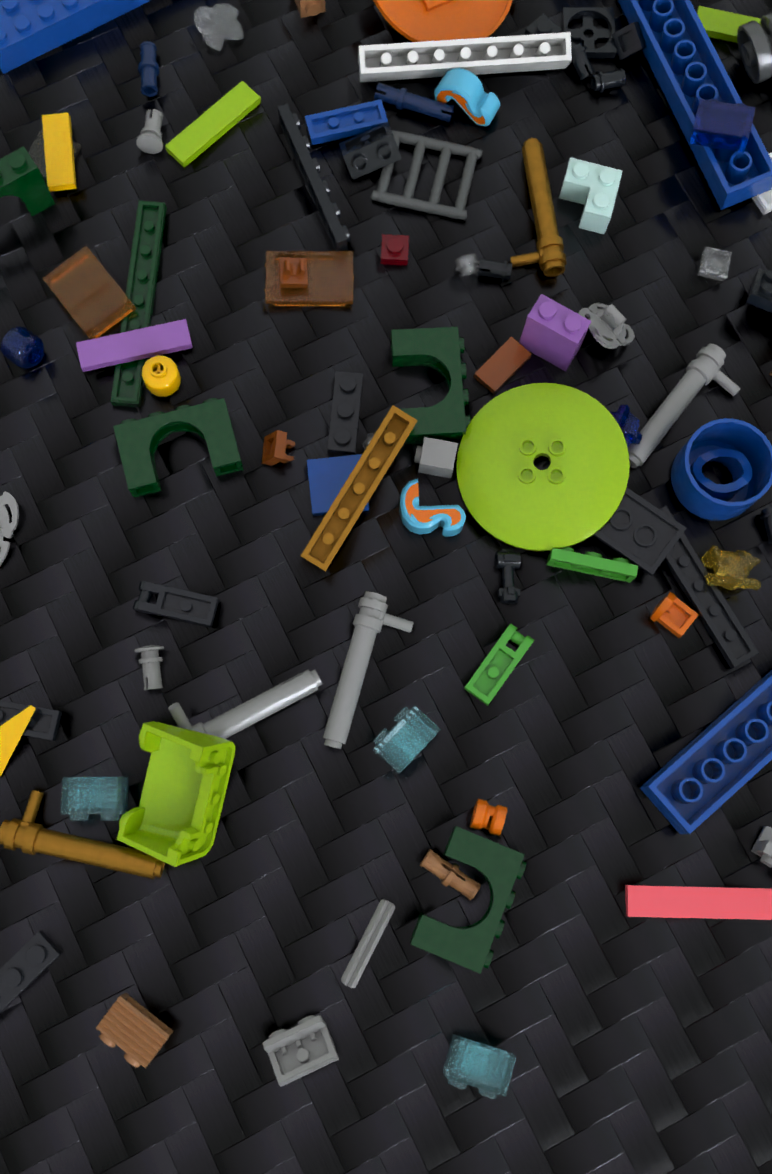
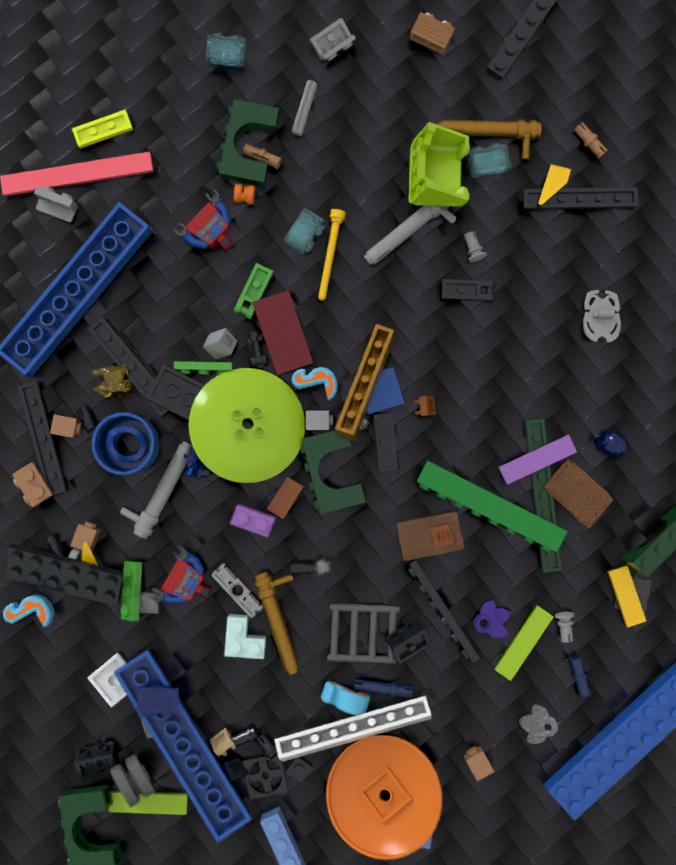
camera: 170 degrees right, 10 degrees up
dark green arch [113,398,244,498] -> none
yellow head [142,355,181,397] -> none
blue plate [305,99,388,145] -> none
light grey cylinder [323,591,413,750] -> none
dark red plate [381,234,409,266] -> none
light grey shield [578,303,635,349] -> none
orange tile [650,592,699,638] -> none
none -> neon yellow plate [72,110,133,148]
none -> bright green plate [121,561,142,621]
none -> torso [149,545,211,603]
none -> torso [173,189,233,250]
none -> light grey panel [203,328,237,359]
none -> tan tile [210,728,236,756]
none -> light grey piece [212,563,263,618]
none -> dark red tile [252,290,313,375]
none -> yellow piece [318,209,346,301]
none -> green brick [417,460,568,553]
none -> dark purple plate [474,600,510,638]

